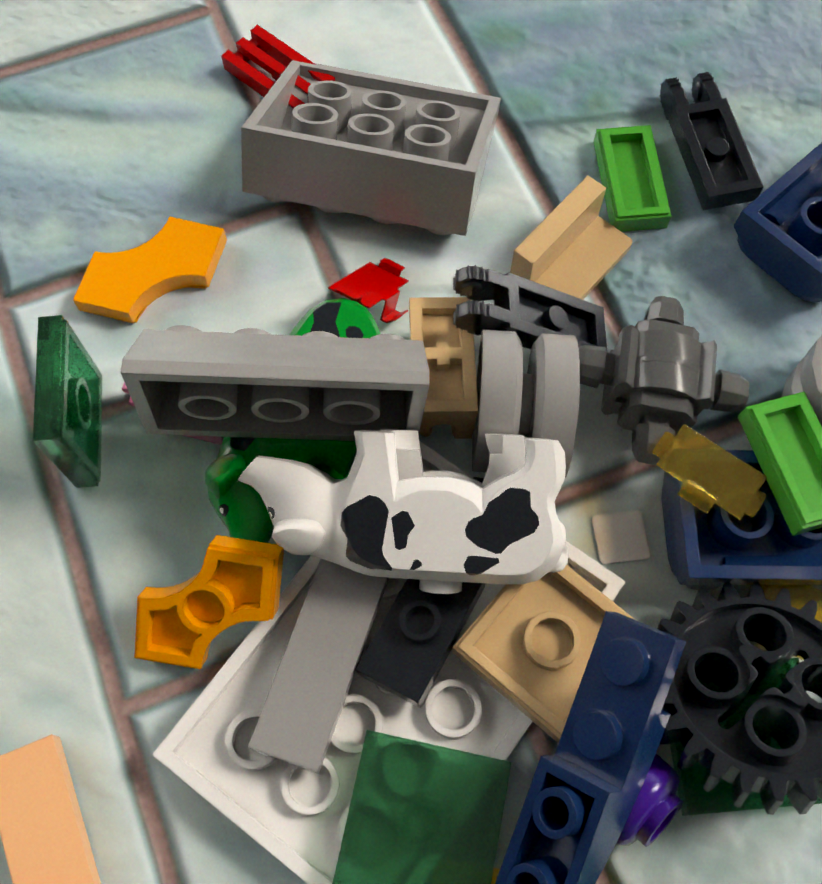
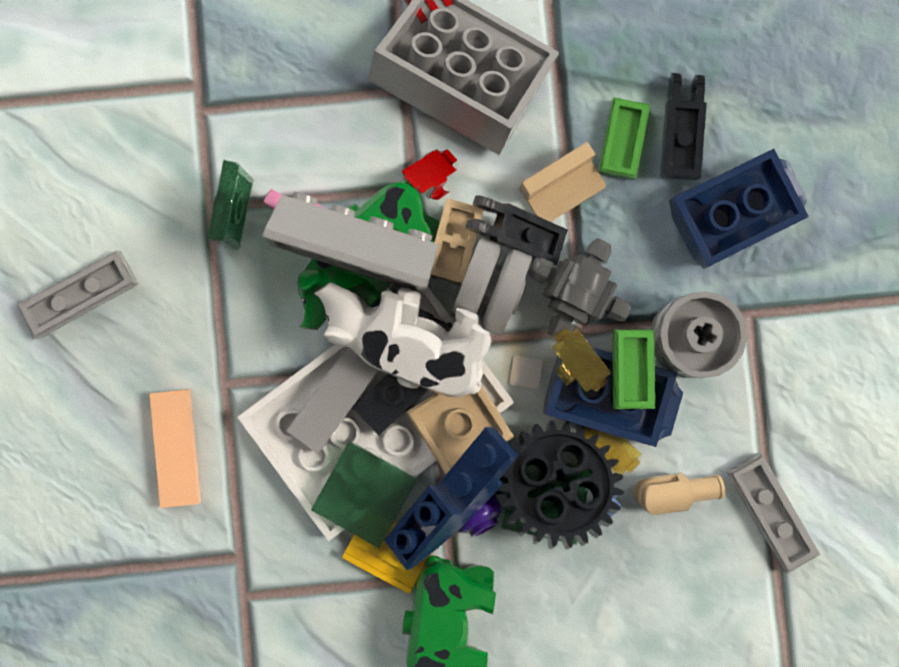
camera: 15 degrees right, 20 degrees up
light orange tile [73,216,227,323] -> none
light orange tile [134,535,284,669] -> none

